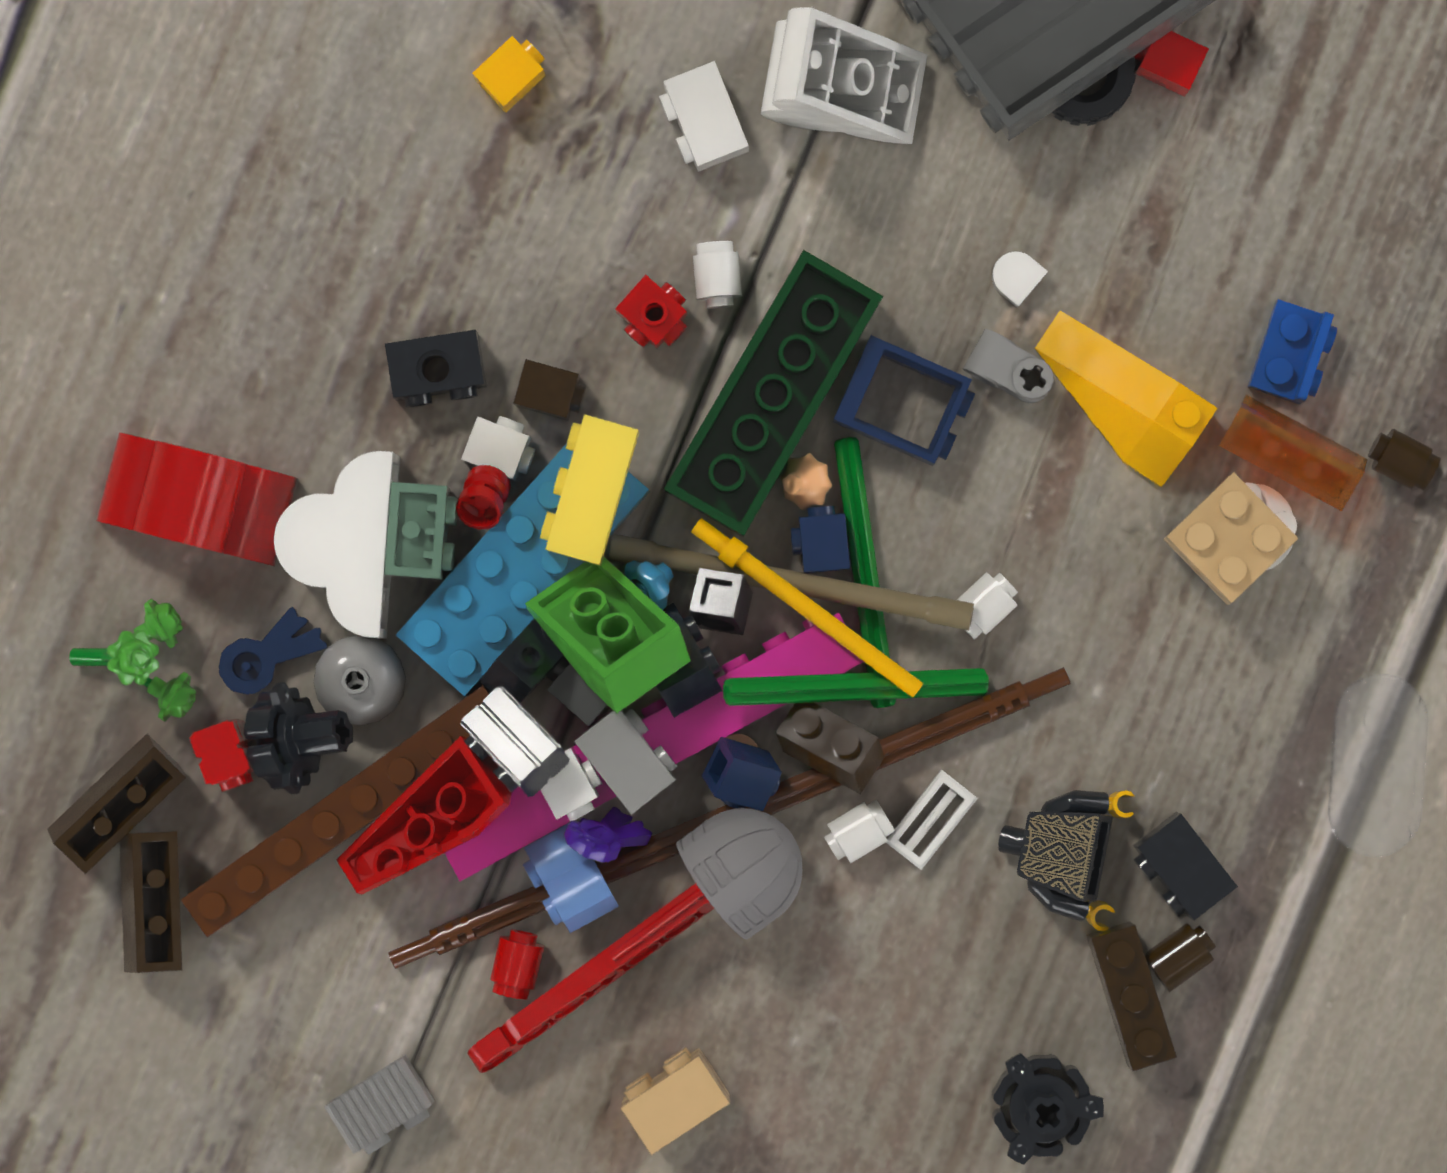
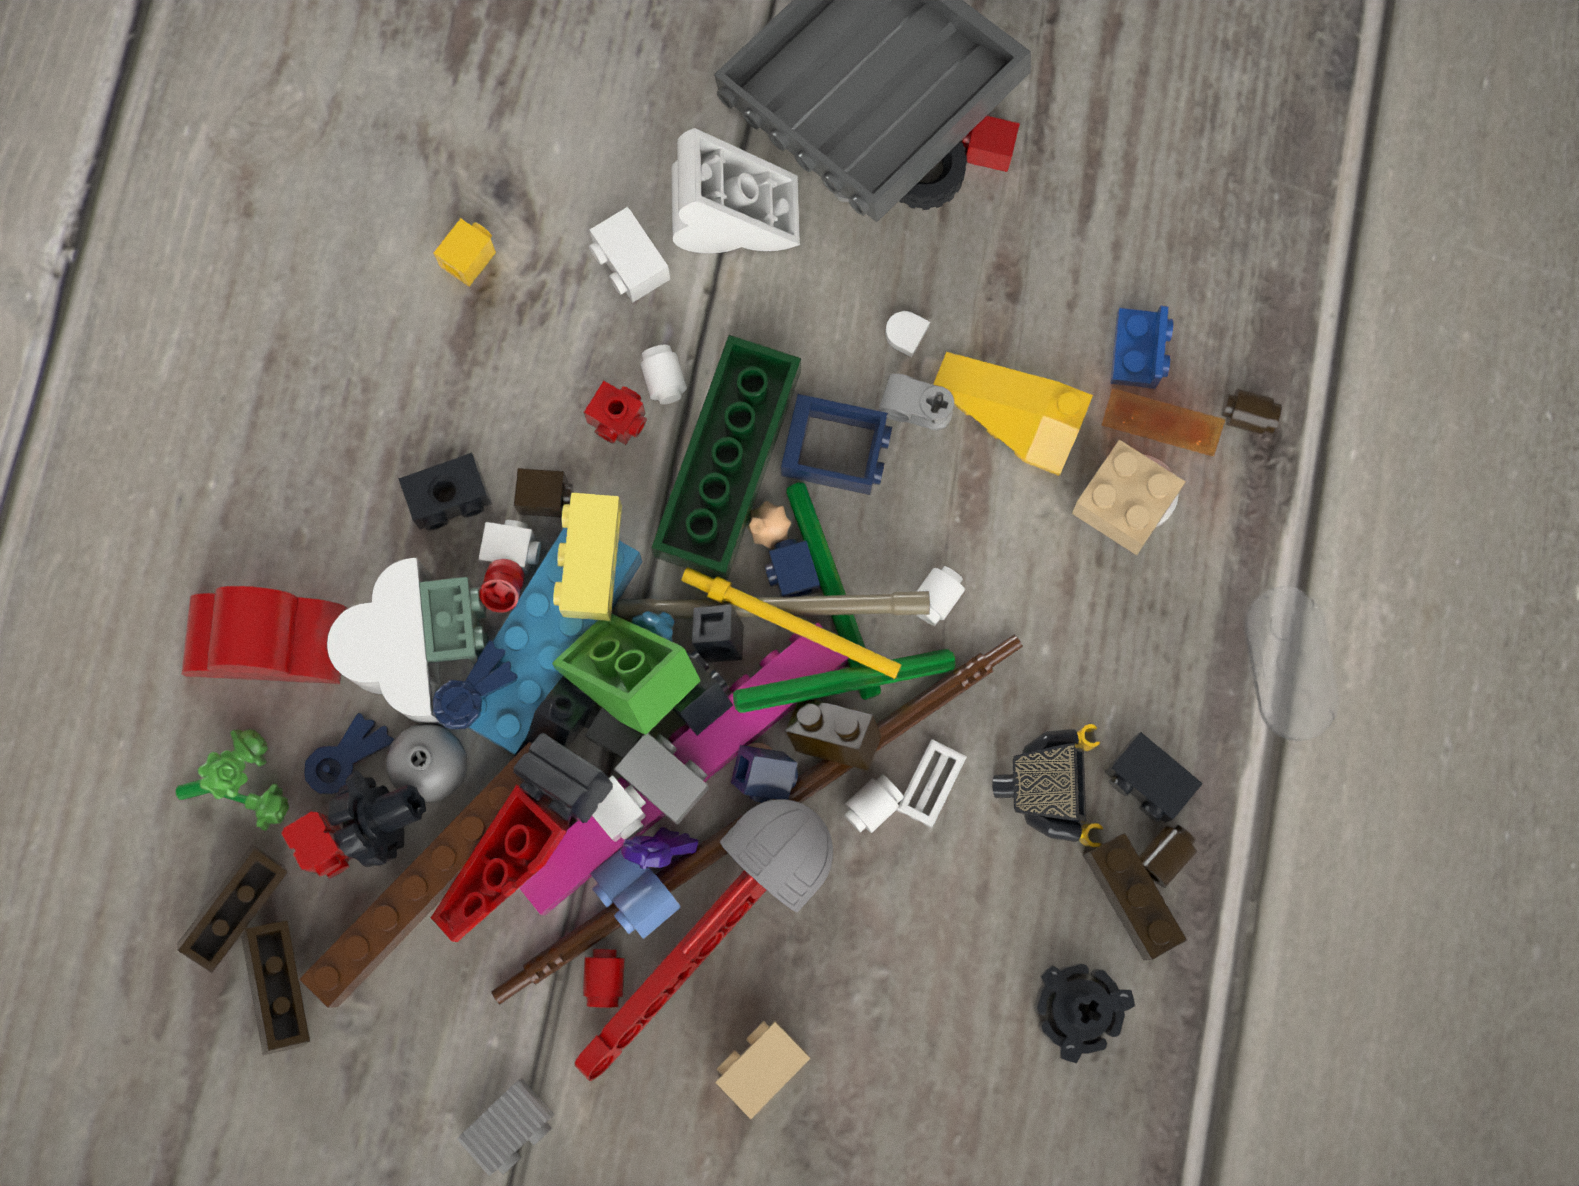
camera: 15 degrees left, 10 degrees down
none -> dark blue piece [433,641,518,729]

